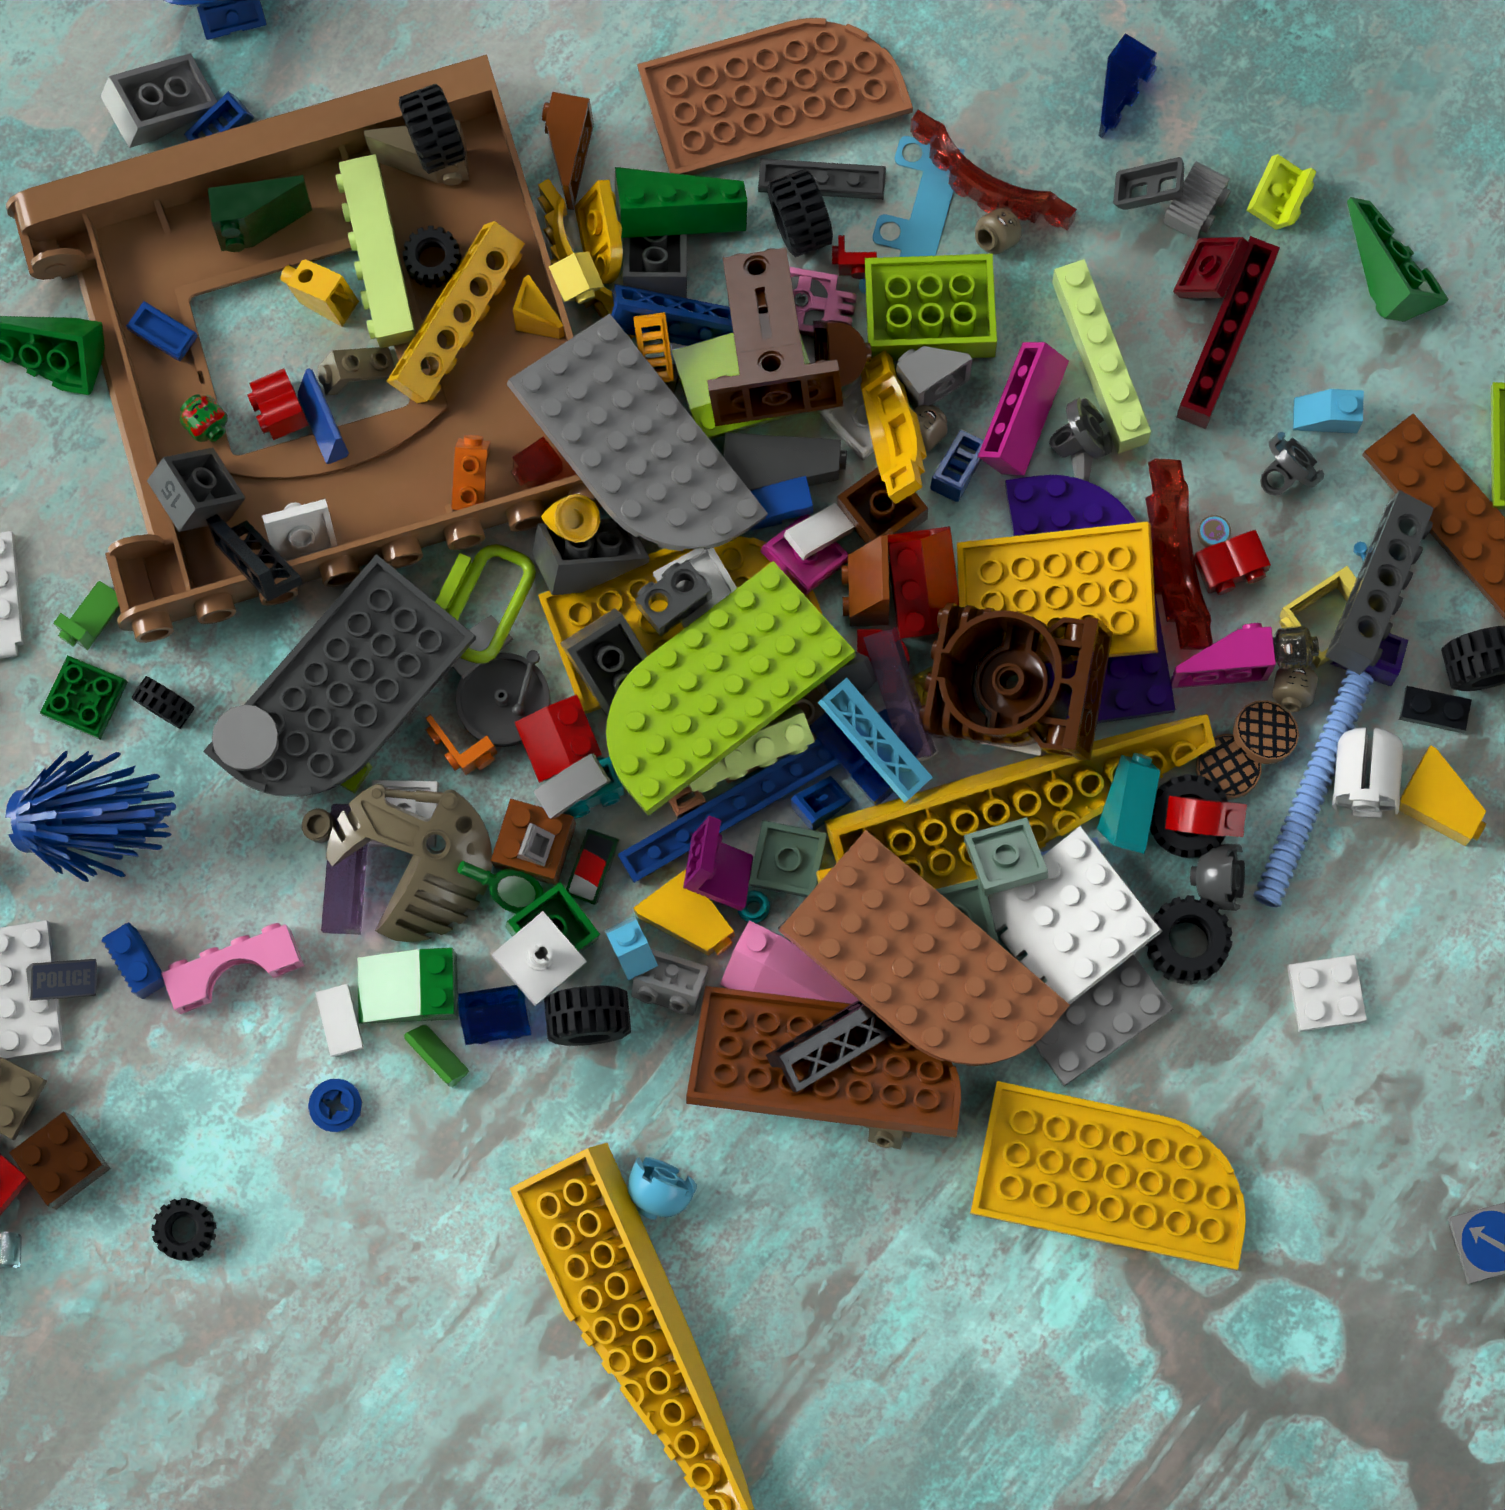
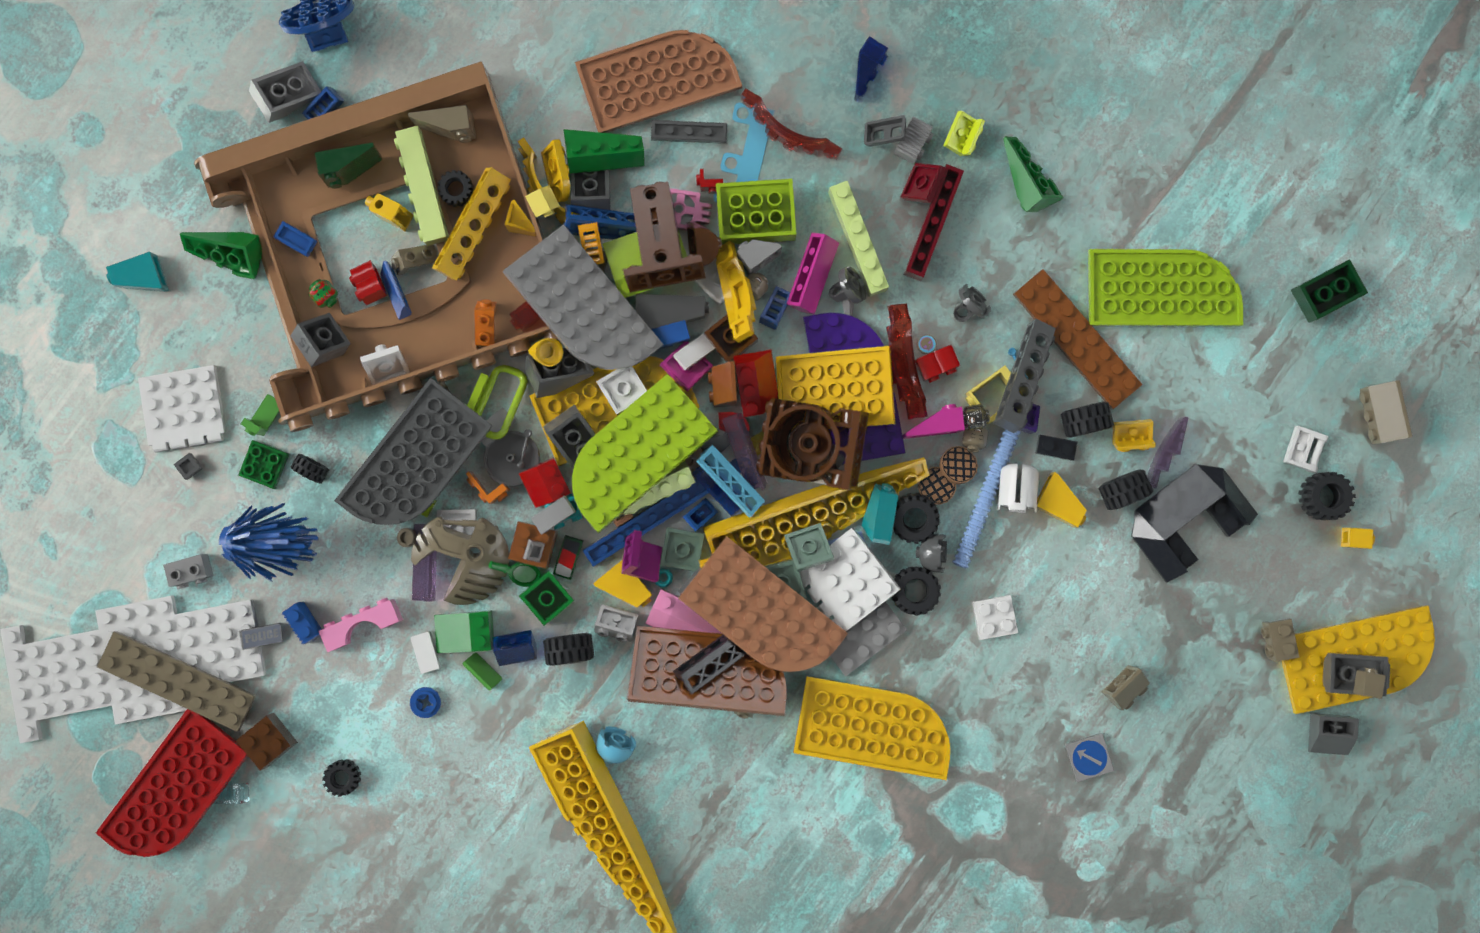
camera: 10 degrees left, 10 degrees up
black fence [206,514,303,602] -> none
light grey tile [212,705,279,771] -> none
black tyre [399,84,466,174] -> none
white tile [491,911,587,1006] -> none
dark orange slope [542,92,594,210] -> none
medium azure slope [604,916,658,980] -> none
dark grey brick [635,560,712,637] -> none
black tyre [768,169,833,257] -> none
dark tan head [975,208,1022,255] -> none
red brick [1165,796,1247,837] -> none
medium azure slope [1293,389,1364,434] -> none

